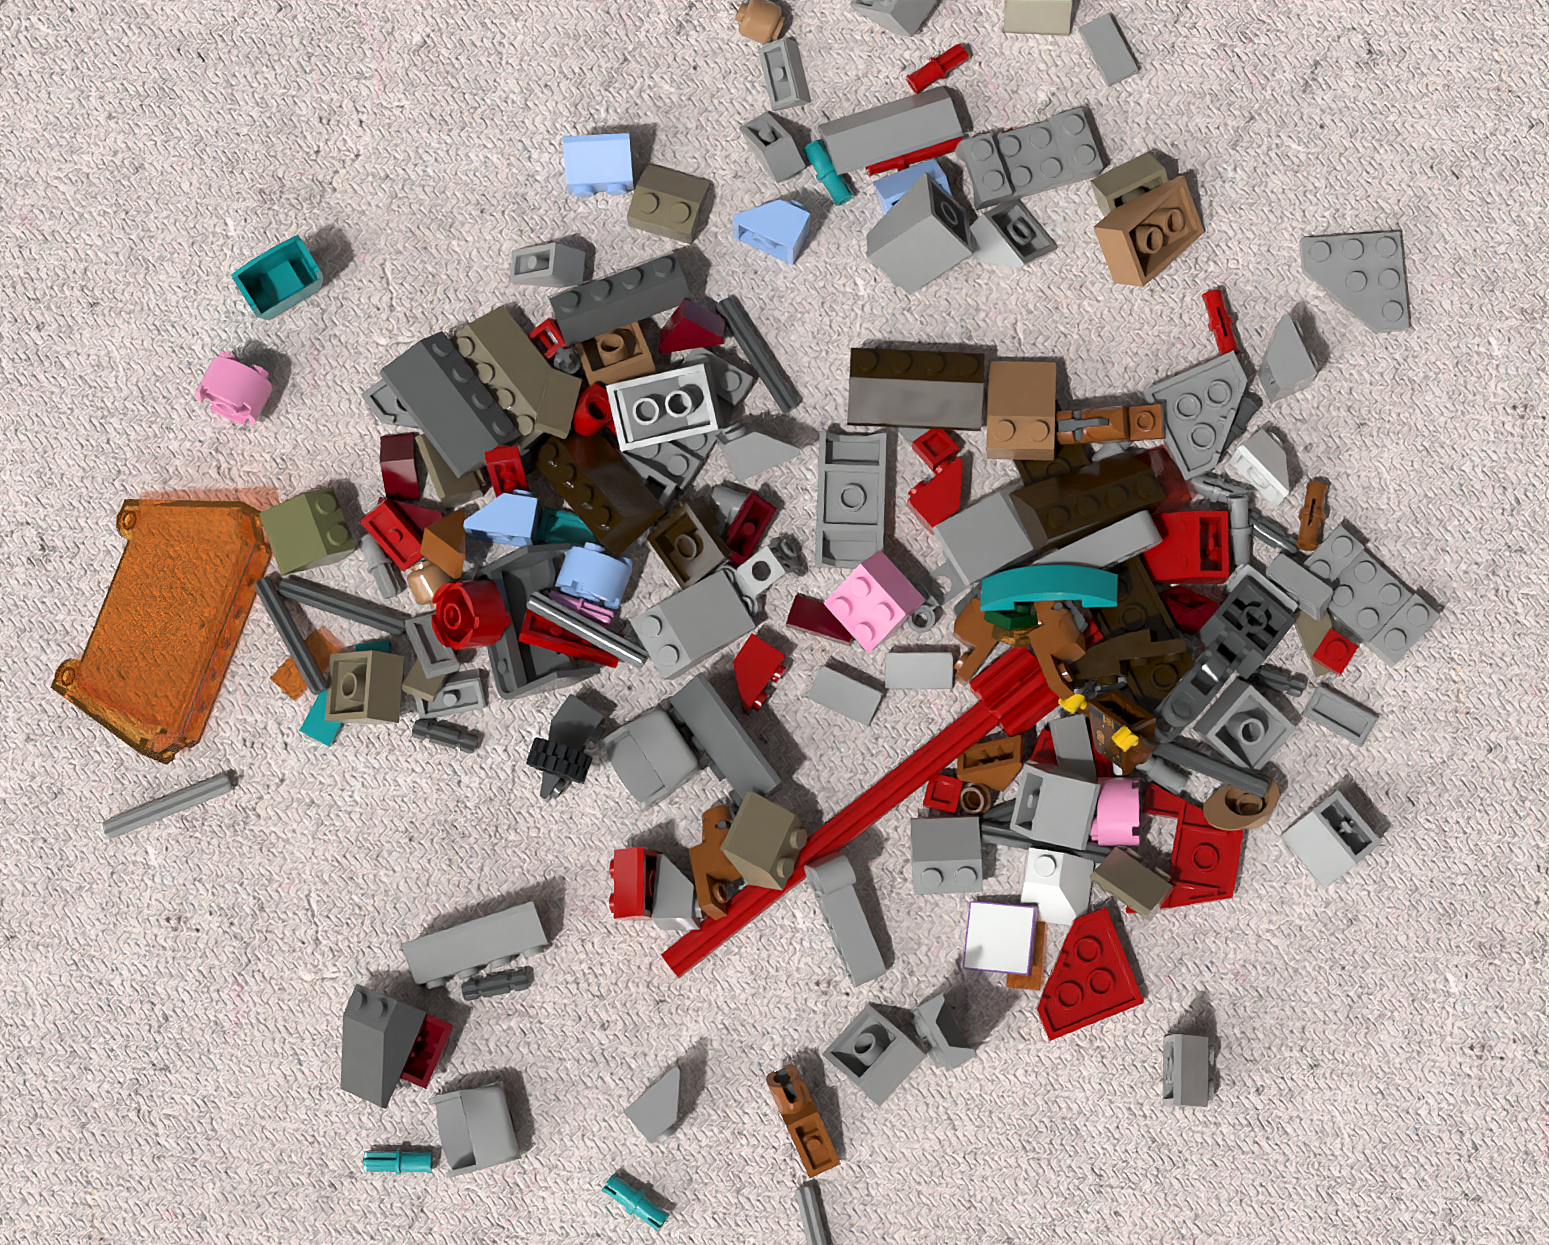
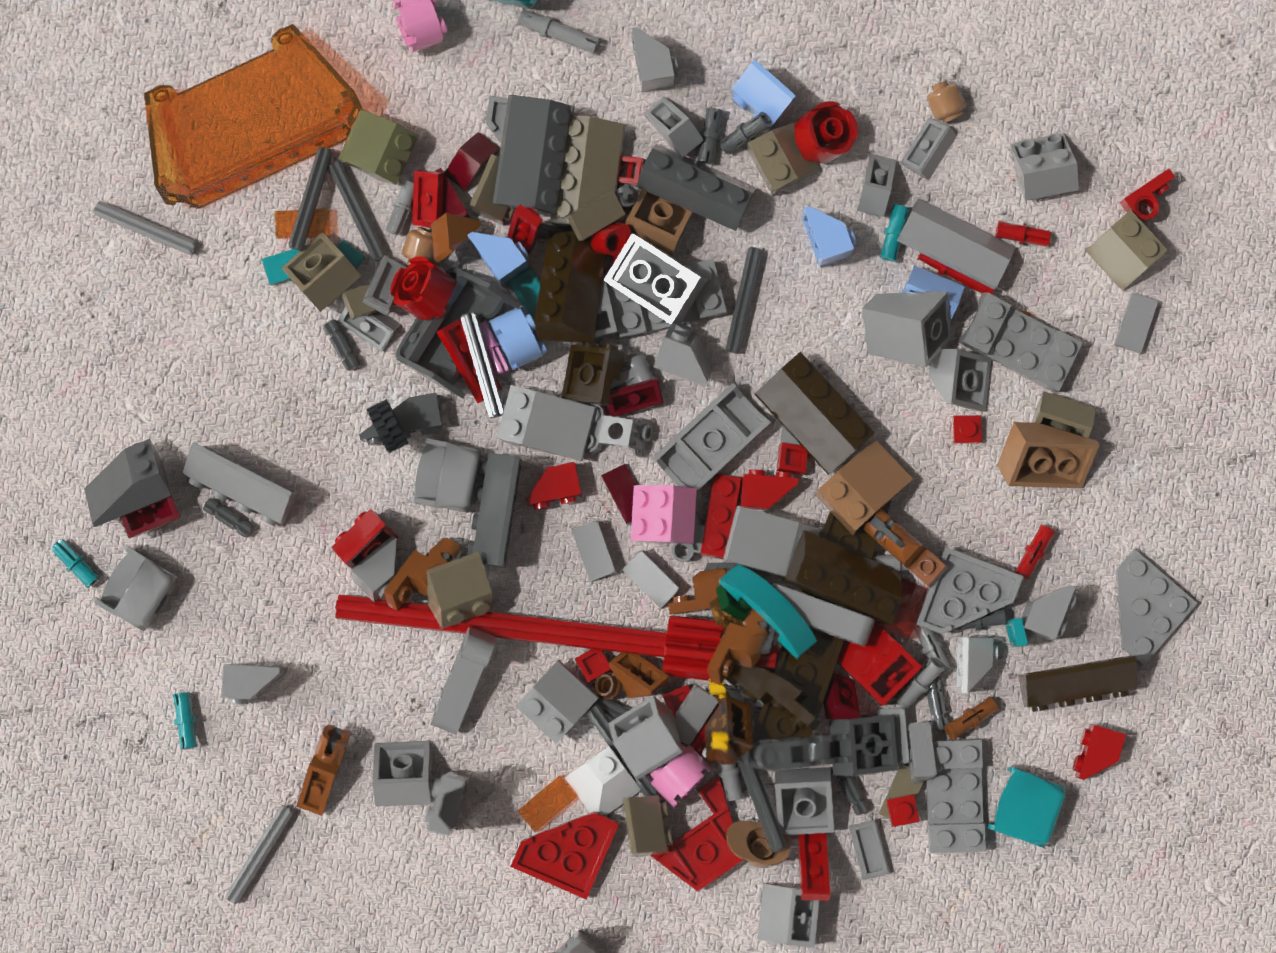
camera: 45 degrees right, 5 degrees up
dark red slope [658,298,727,354] -> none
white tile [962,901,1038,976] -> none
none -> light grey pin [517,8,599,54]
none -> light grey slope [631,27,679,92]
none -> dark grey pin [697,108,723,165]
none -> red plate [700,474,742,559]
none -> dark grey pin [720,112,772,155]
none -> red brick [794,101,858,163]
none -> red plate [797,833,830,901]
none -> red plate [952,415,982,444]
none -> teal piece [986,766,1066,848]
none -> teal tile [1006,617,1028,647]
none -> dark brown slope [1018,656,1137,712]
none -> red slope [1072,724,1126,780]

